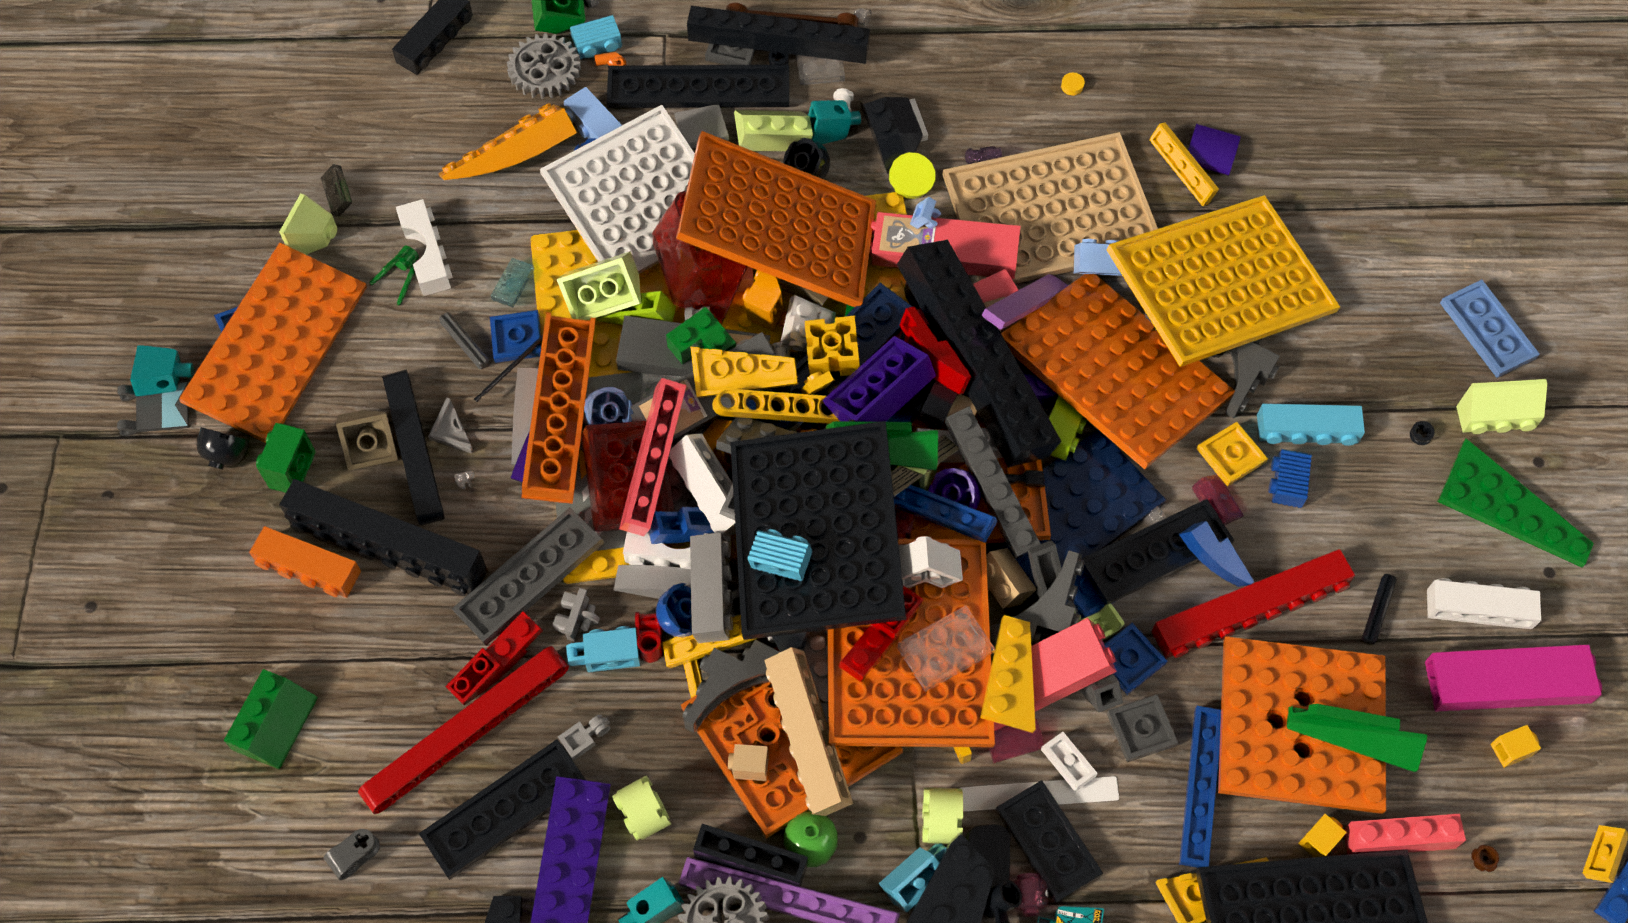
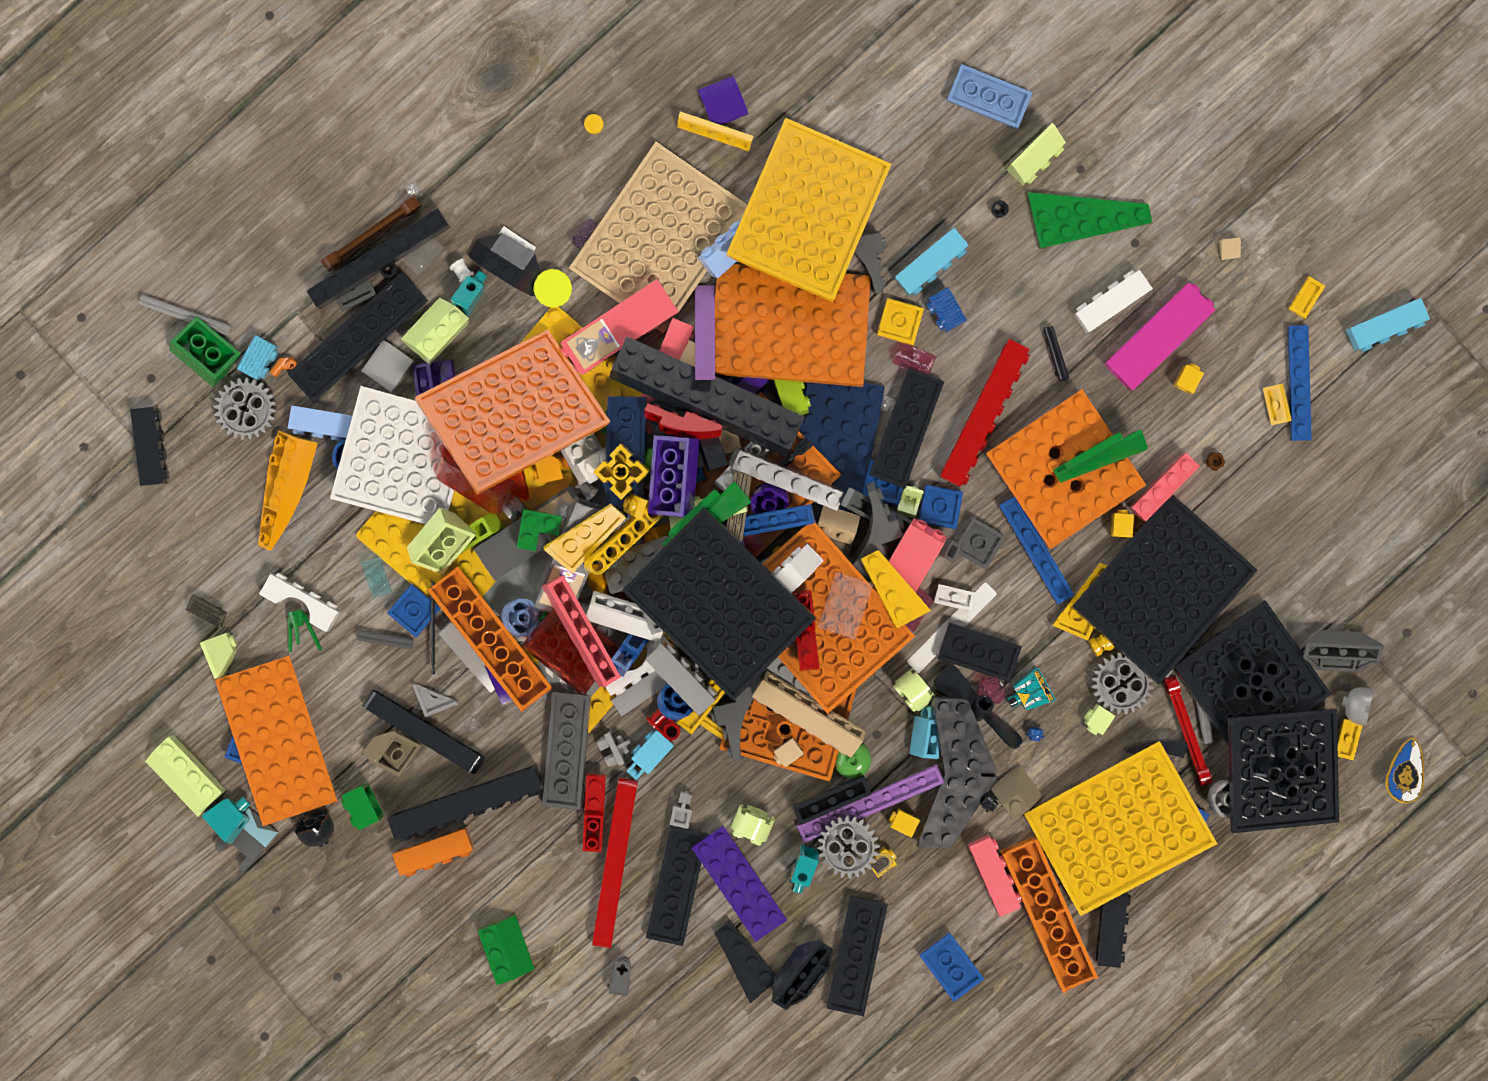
camera: 40 degrees left, 25 degrees up
medium azure brick [748,529,812,581] -> none
black cylinder [783,138,830,179] -> none
light blue tile [910,197,941,229] -> none
blue slope [1179,521,1254,587] -> none
none -> yellowish green slope [145,735,226,817]

